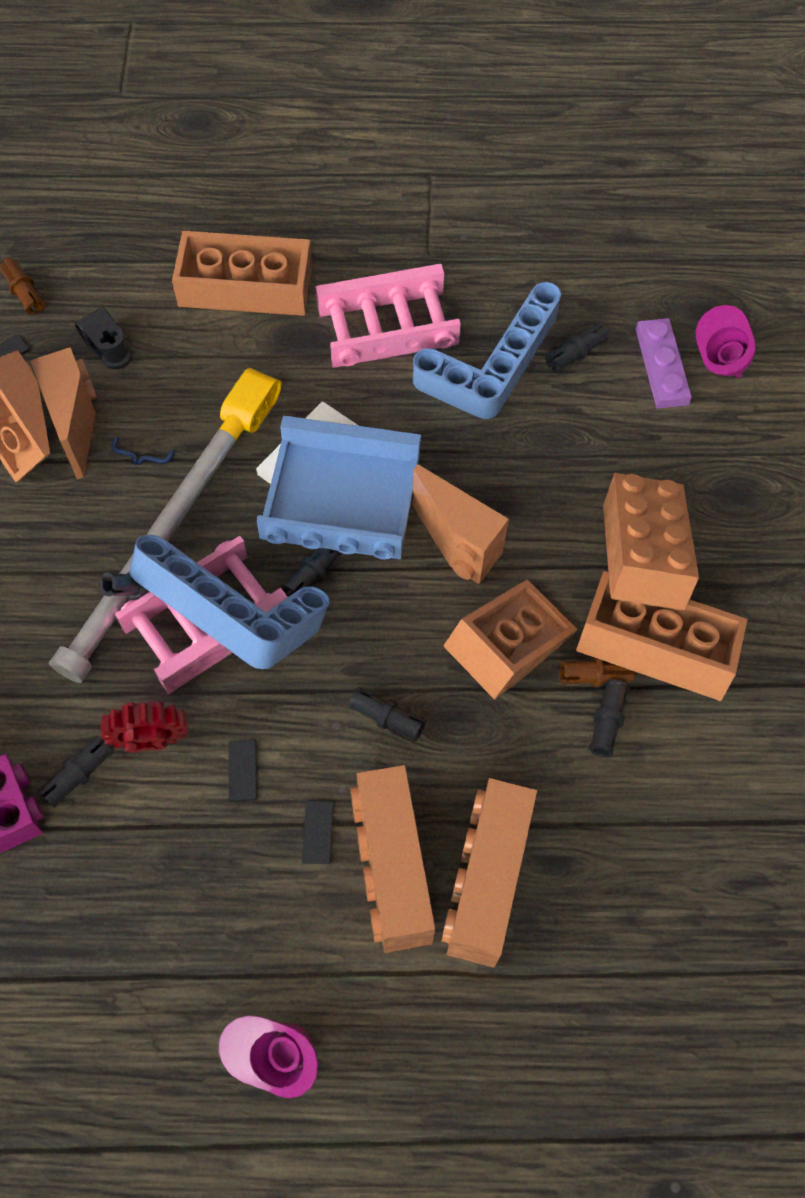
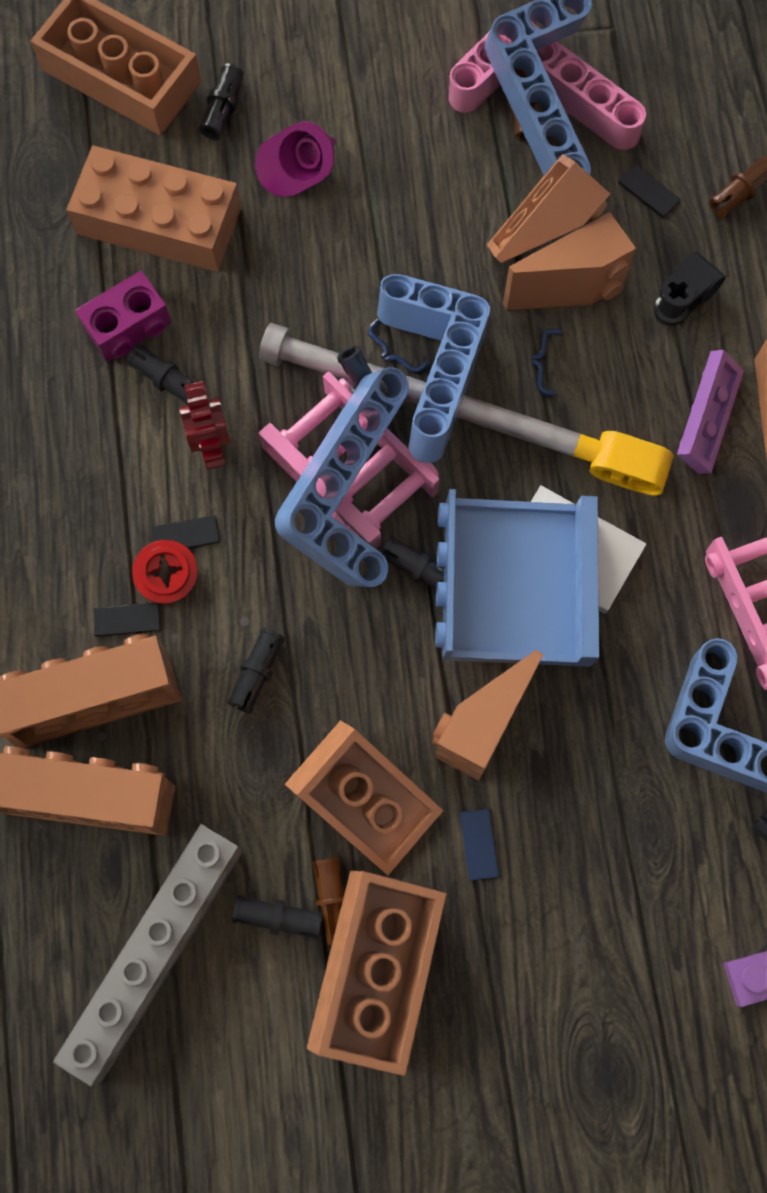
camera: 85 degrees right, 10 degrees up
nougat brick [603,473,699,611] -> none
none -> light grey brick [53,824,243,1086]
none -> red gear [132,540,198,605]
none -> dark blue piece [368,319,429,373]
none -> medium blue beam [377,274,490,463]
none -> dark blue window [459,809,499,881]
none -> medium lavender plate [677,350,744,474]

